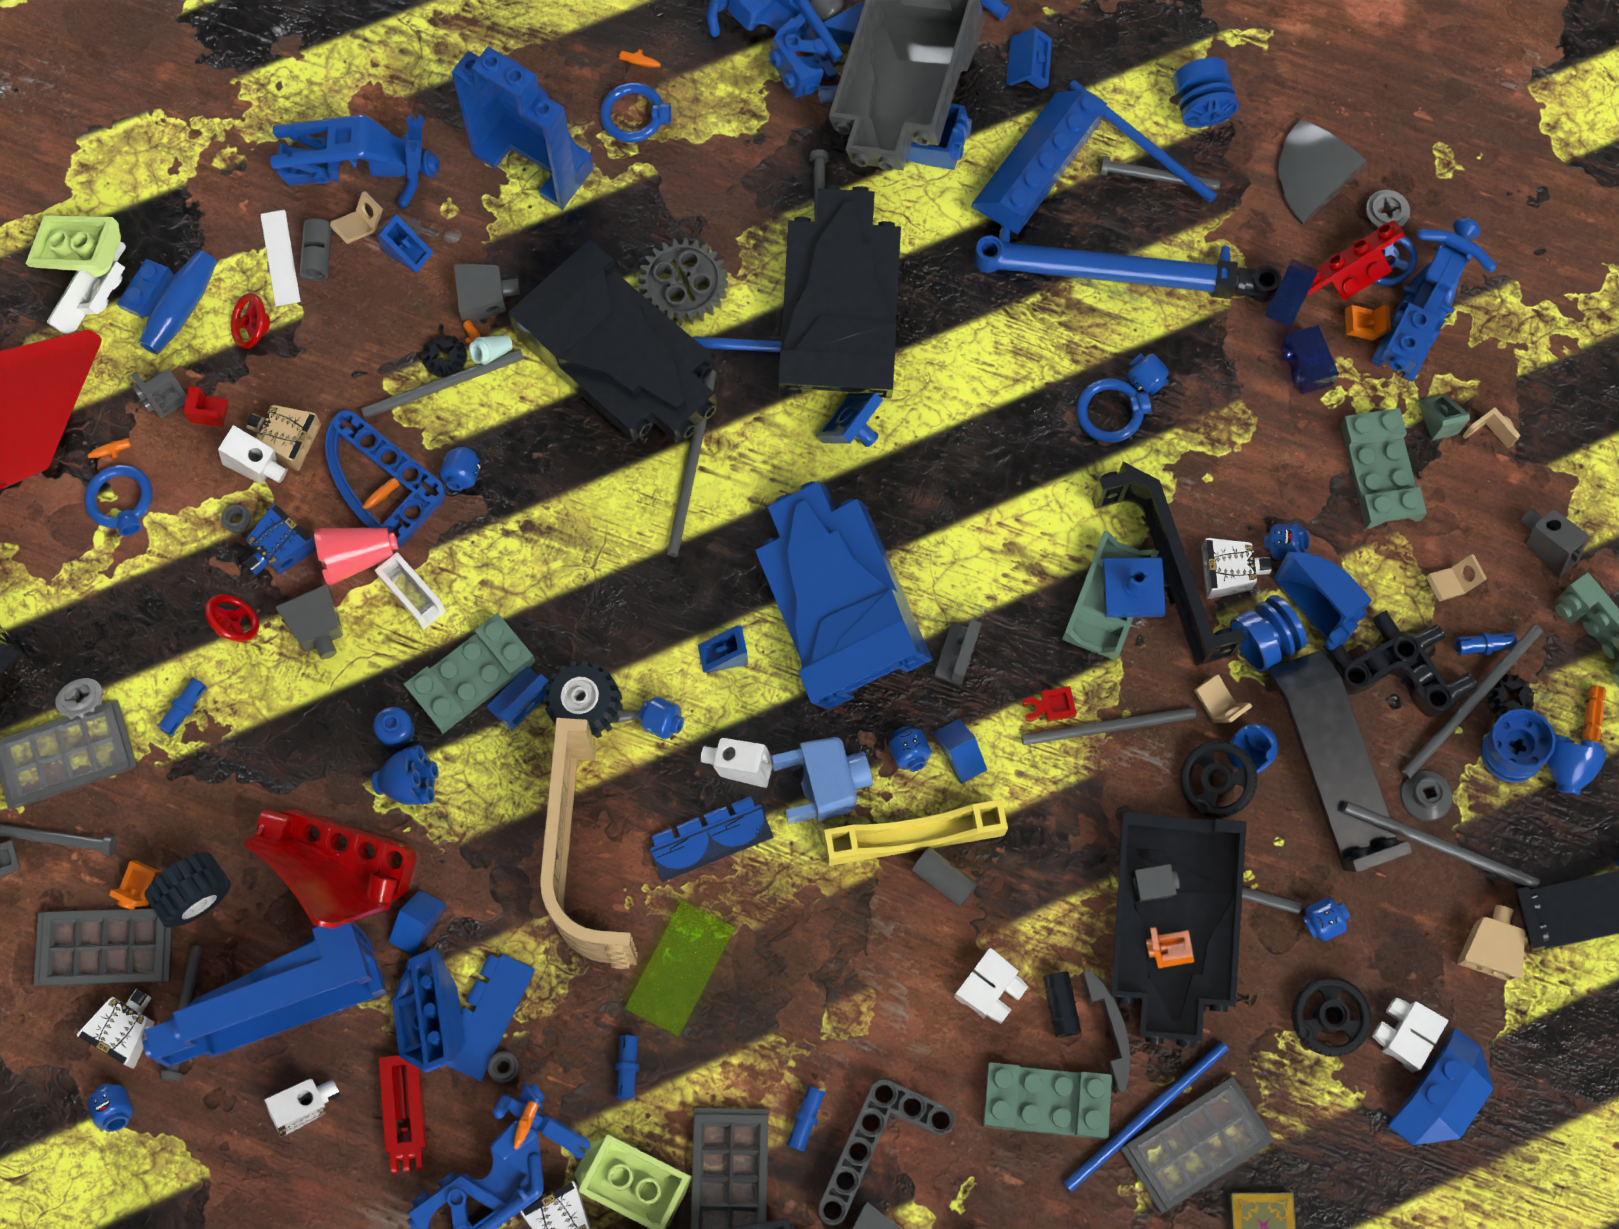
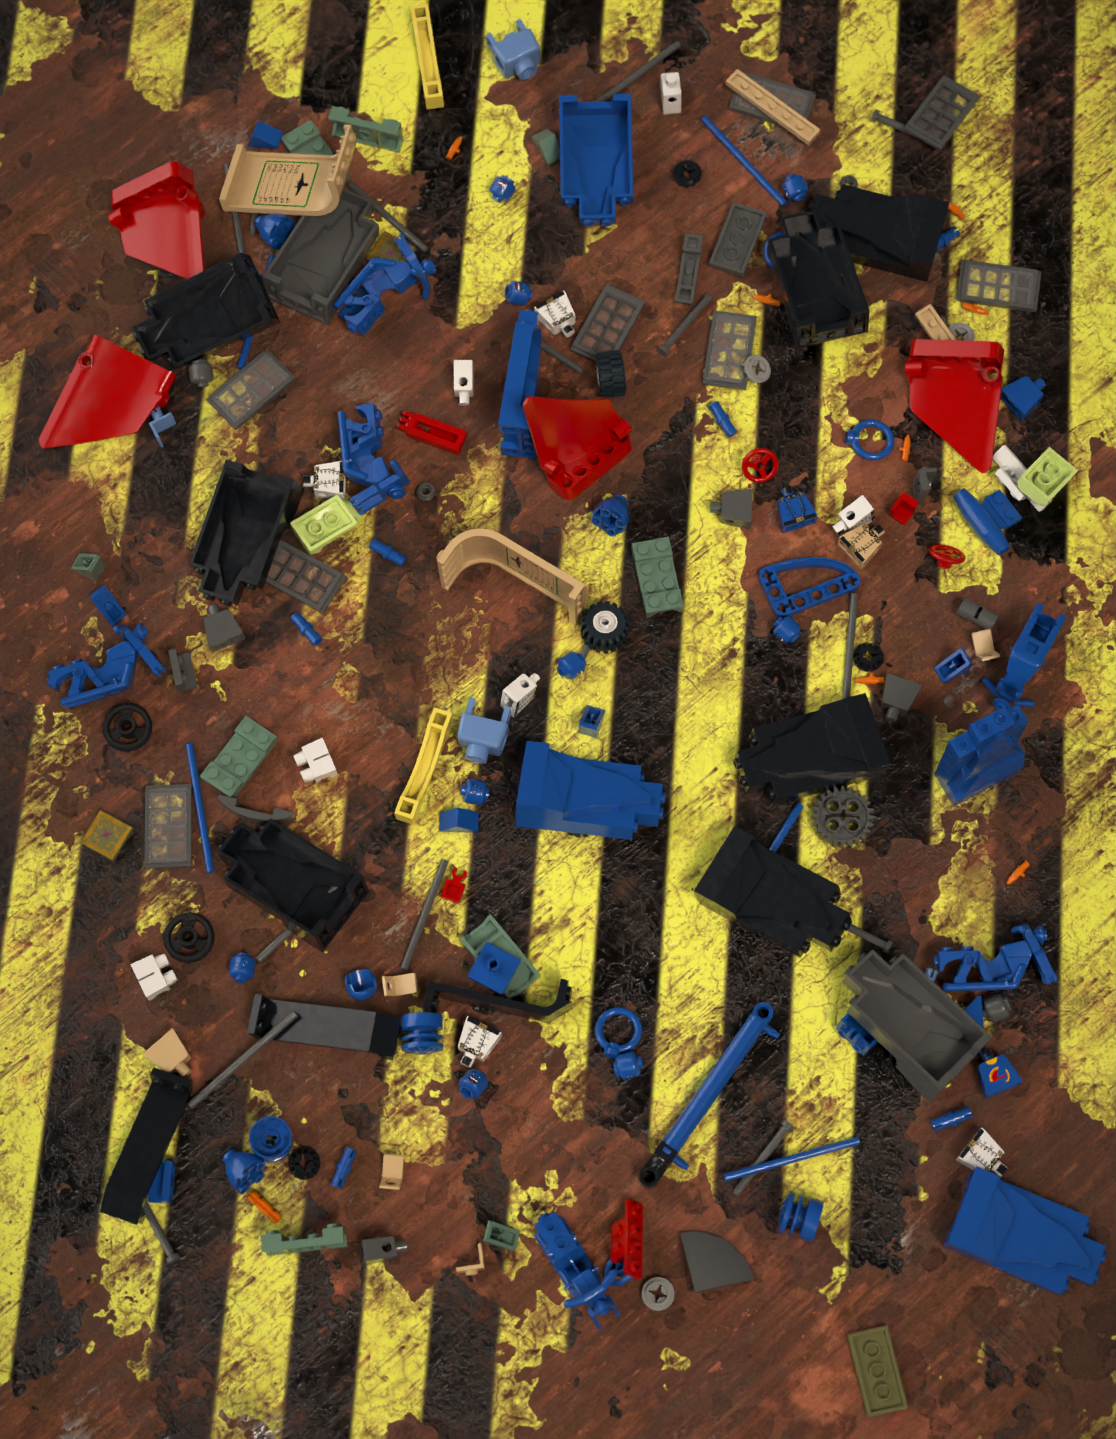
camera: 125 degrees right, 0 degrees up
orange bracket [109,860,161,910] -> none
dark grey plate [222,504,251,533] -> none
white sticker [261,210,301,306] -> none
coral cone [314,528,398,586] -> none
orange helmet [362,478,399,510] -> none
blue head [373,707,415,749] -> none
white window [375,552,446,630] -> none
blue slope [388,889,447,957] -> none
blue wedge [392,948,465,1073] -> none
blue windscreen [448,954,535,1082] -> none
light aqua cone [469,335,512,365] -> none
blue panel [487,667,551,731] -> none
orange helmet [513,1100,539,1149] -> none
blue piece [600,82,672,143] -> none
clear neon green tile [625,901,735,1037] -> none
blue windscreen [650,796,774,882] -> none
dark grey piece [667,370,717,557] -> none
blue tile [816,392,883,447] -> none
dark grey beam [818,1079,955,1226] -> none
dark grey pin [912,847,978,907] -> none
dark grey bracket [935,619,982,686] -> none
blue slope [971,90,1107,235] -> none
blue panel [1007,27,1052,89] -> none
black axle [1043,972,1081,1038] -> none
dark grey brick [1131,864,1179,903] -> none
orange bracket [1146,927,1195,969] -> none
black wheel [1180,740,1258,818] -> none
clear blue brick [1265,259,1318,327] -> none
blue piece [1273,552,1372,650] -> none
clear blue brick [1281,325,1339,394] -> none
black pin [1323,610,1477,717] -> none
sand green piece [1340,408,1427,529] -> none
orange bracket [1345,305,1391,341] -> none
blue wedge [1387,1028,1494,1145] -> none
dark grey piece [1400,770,1453,822] -> none
dark grey piece [1401,624,1543,779] -> none

